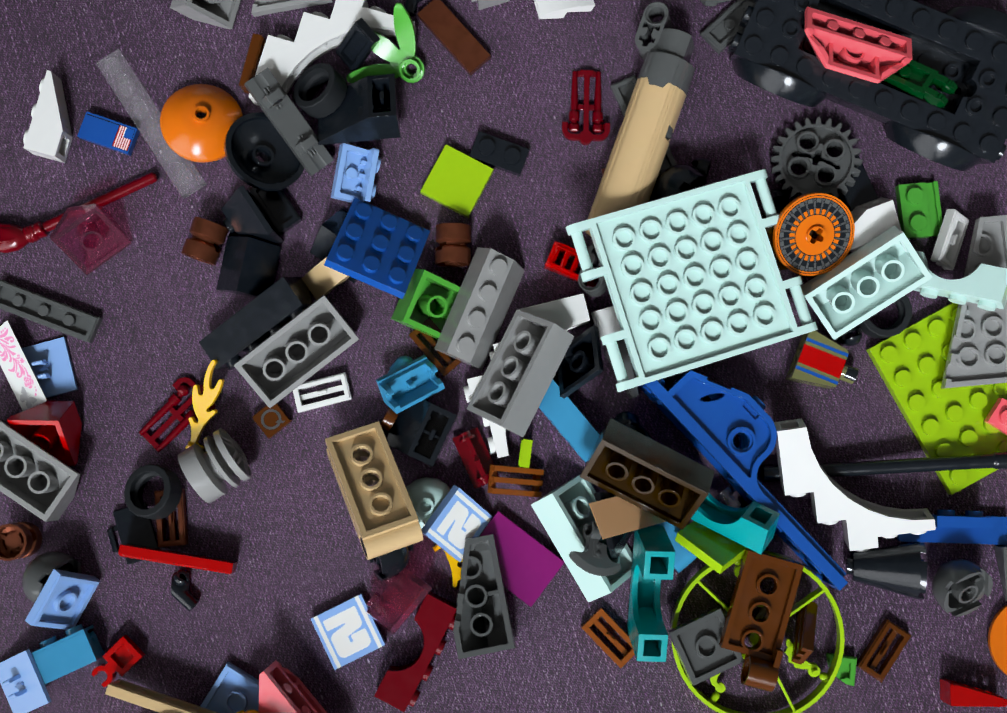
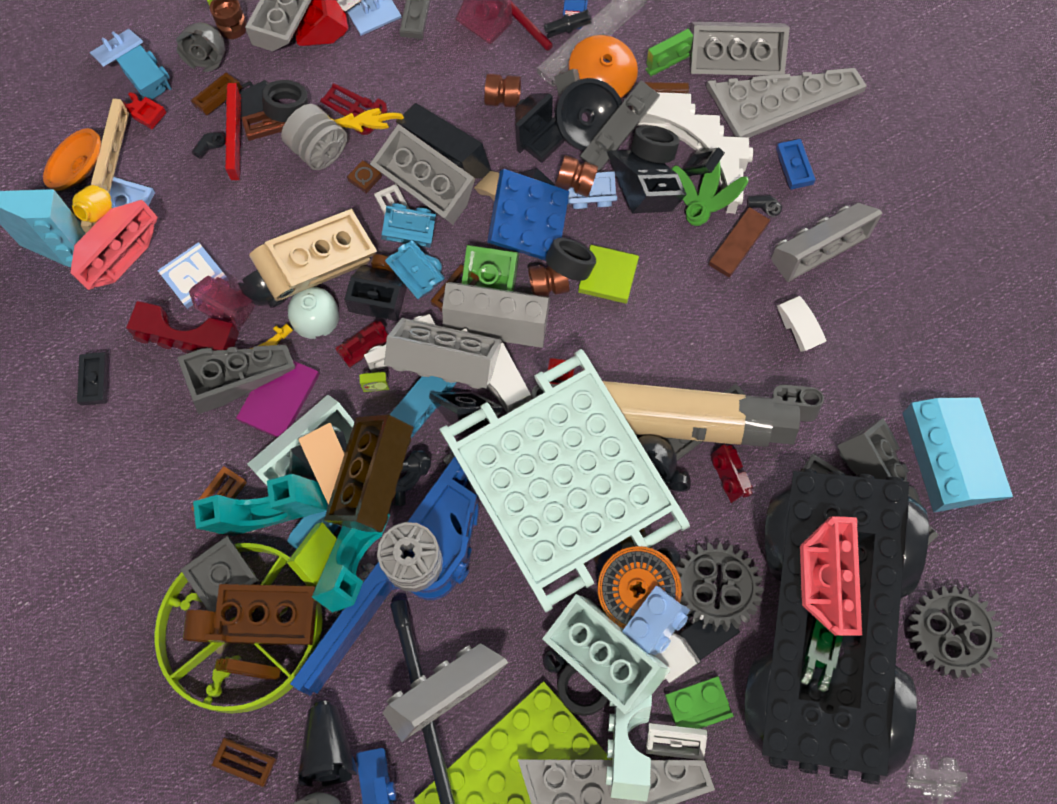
camera: 80 degrees right, 15 degrees down
light blue tile [25,569,100,630] -> none
black slope [216,236,282,298] -> none
tile [421,485,493,562] -> none
black plate [469,131,530,177] -> none
dark orange tile [487,465,544,497] -> none
dark red piece [562,70,610,145] -> none
dark grey piece [569,522,621,576] -> none
white arch [774,418,936,552] -> none
torso [785,330,858,389] -> none
bright green tile [826,653,857,686] -> none
none -> reddish brown tile [190,72,242,116]
none -> light grey wheel [377,522,443,592]
none -> dark azure hinge [381,203,436,248]
none -> light grey slope [383,643,508,742]
none -> black pin [544,9,592,39]
none -> black tyre [545,238,596,281]
none -> dark grey tile [555,69,580,97]
none -> copper wheel [555,155,598,197]
none -> light blue bracket [622,586,690,655]
none -> bright green plate [646,29,693,77]
none -> dark red hinge [710,444,753,503]

